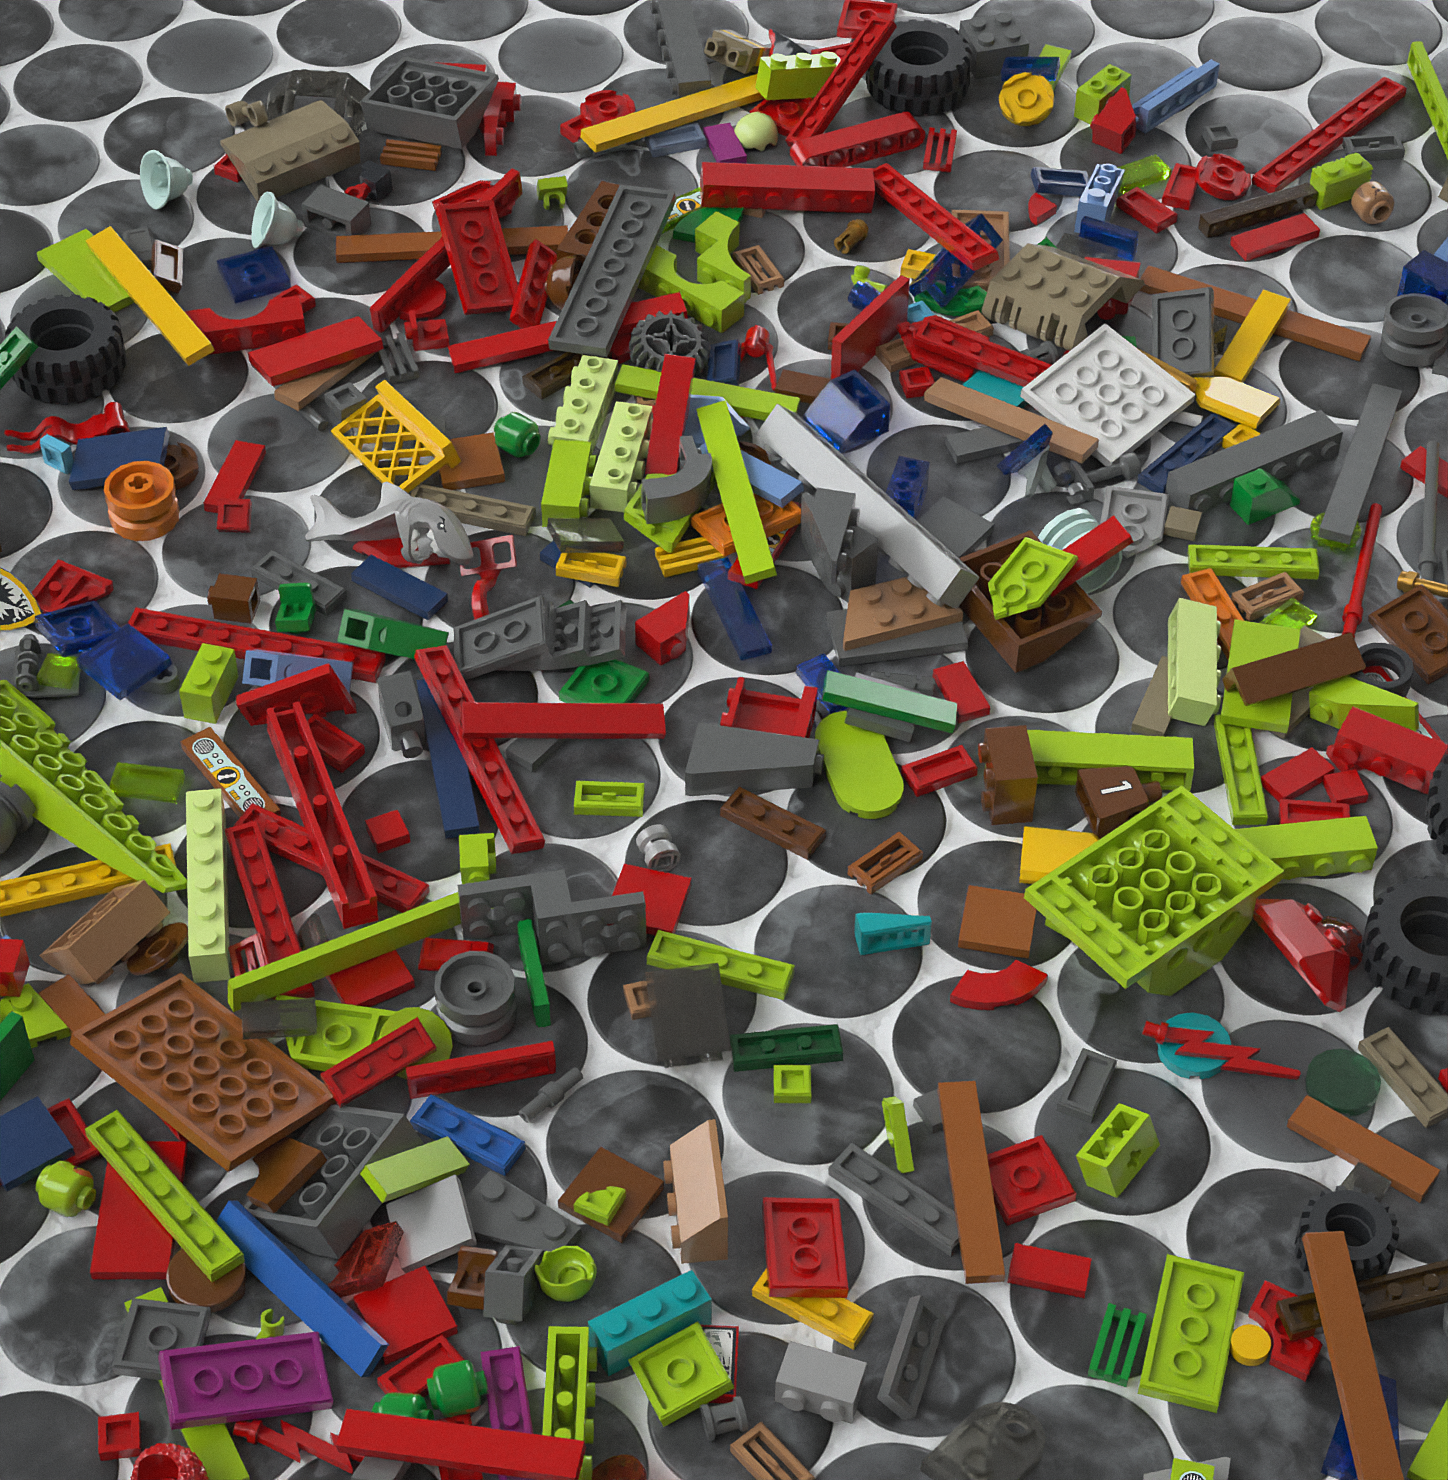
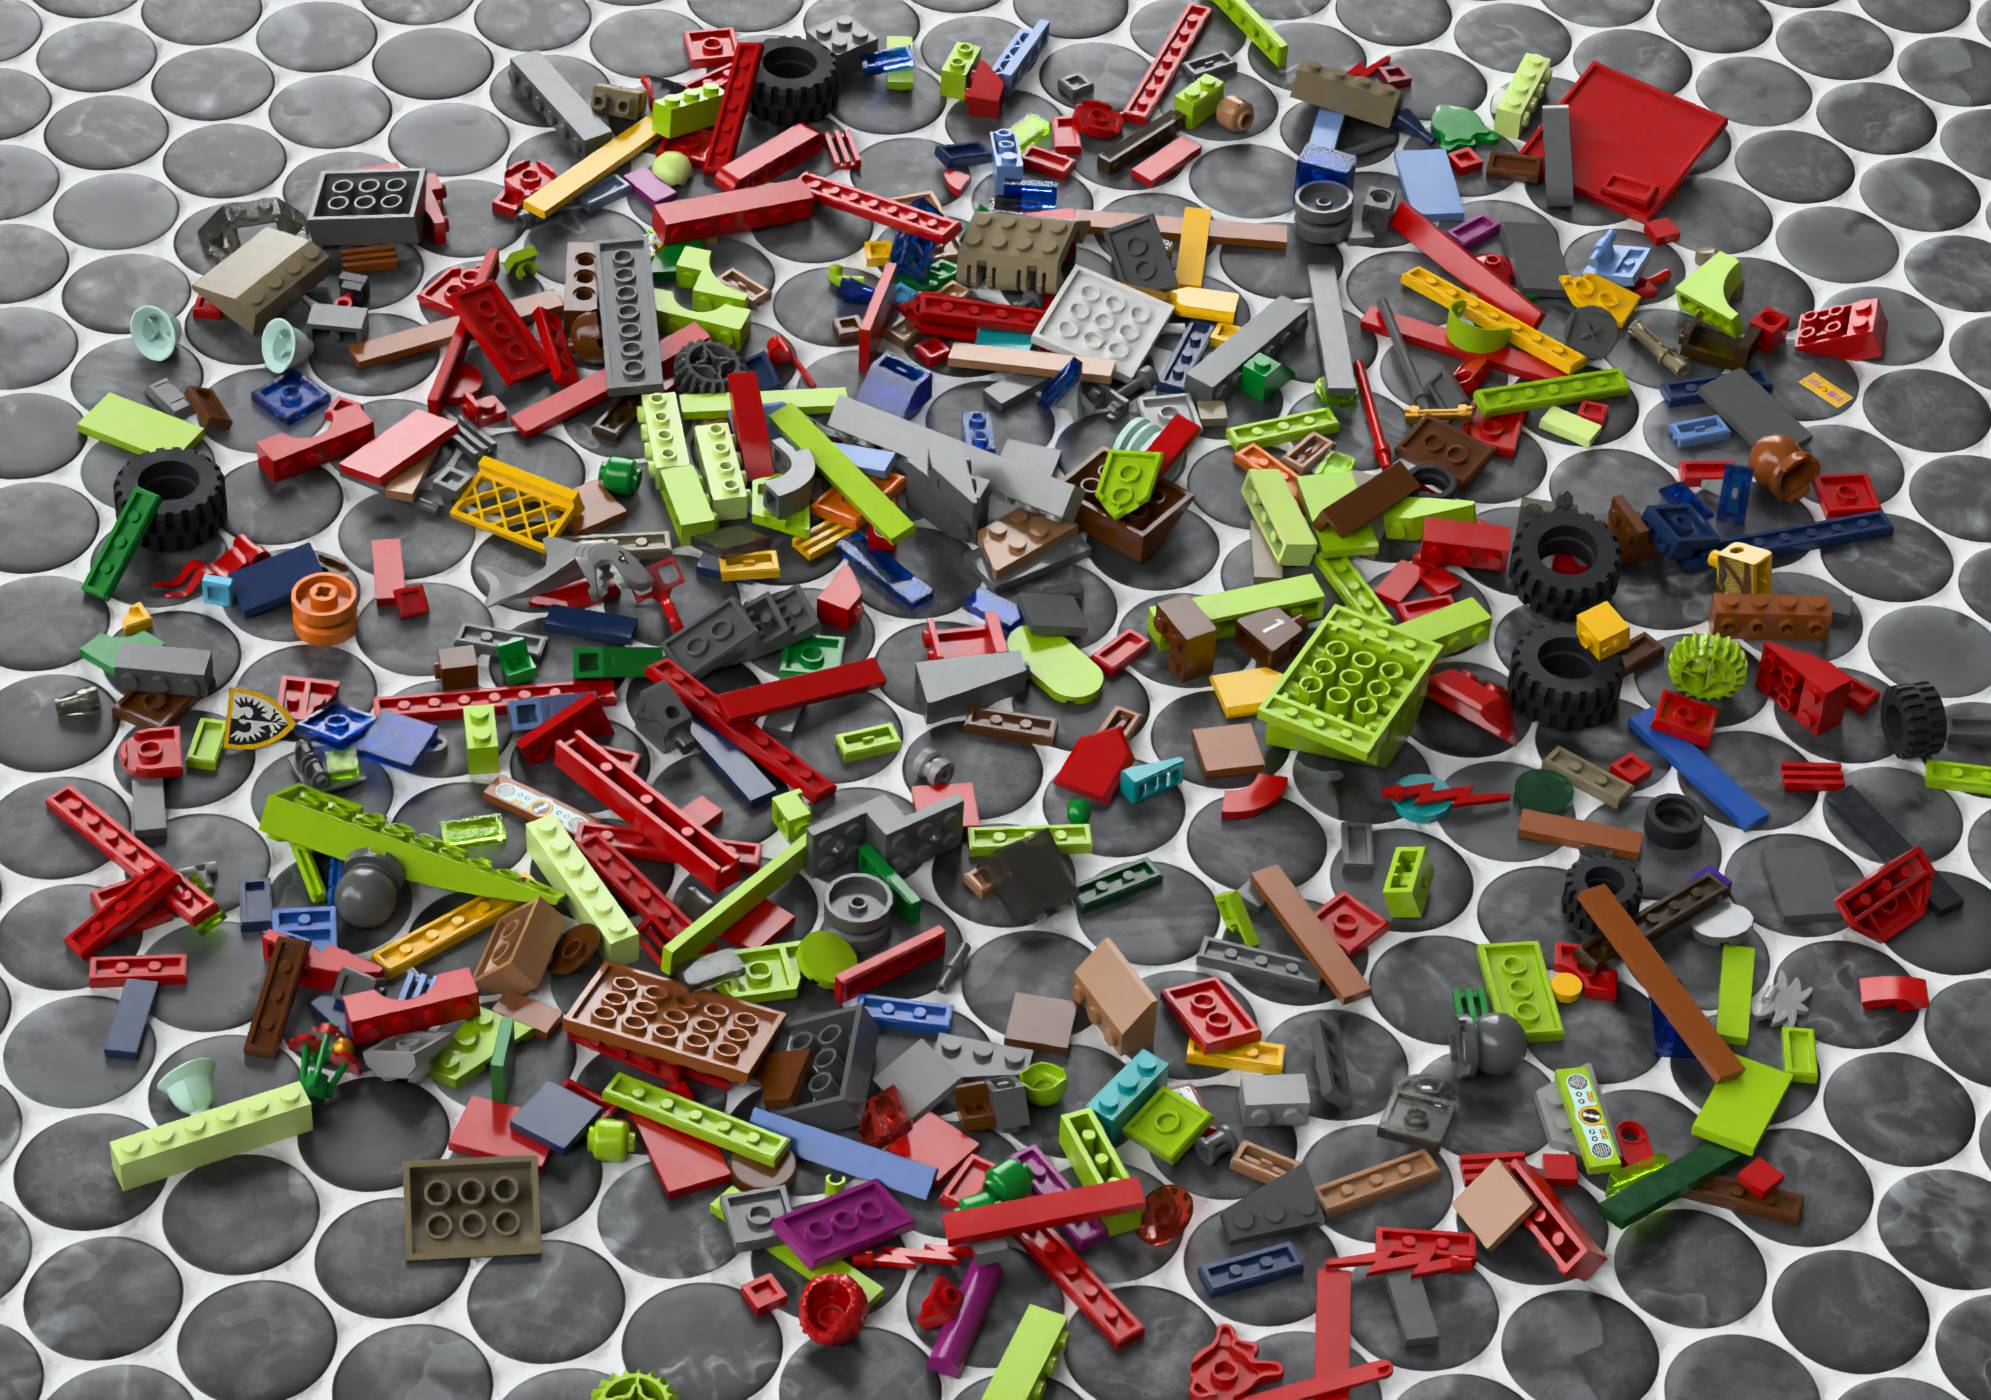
camera: 25 degrees left, 5 degrees down
yellow tile [85,226,215,366] -> none
dark tan bar [225,100,268,127] -> none
red tile [321,1017,437,1108] -> none
lime tile [360,1136,470,1203] -> none
red tile [418,937,494,971] -> none
lime tile [574,1186,626,1226] -> none
lime tile [774,1065,811,1103] -> none
reddish brown tile [775,369,842,408] -> none
tile [822,670,957,733] -> none
pearl gold pin [834,219,869,254] -> none
red tile [933,661,990,723] -> none
yellow tile [999,72,1055,126] -> none
red tile [1007,1243,1092,1298] -> none
none -> red tile [1053,726,1135,805]
none -> green hinge [1067,799,1091,824]
none -> dark grey tile [1449,1012,1528,1079]

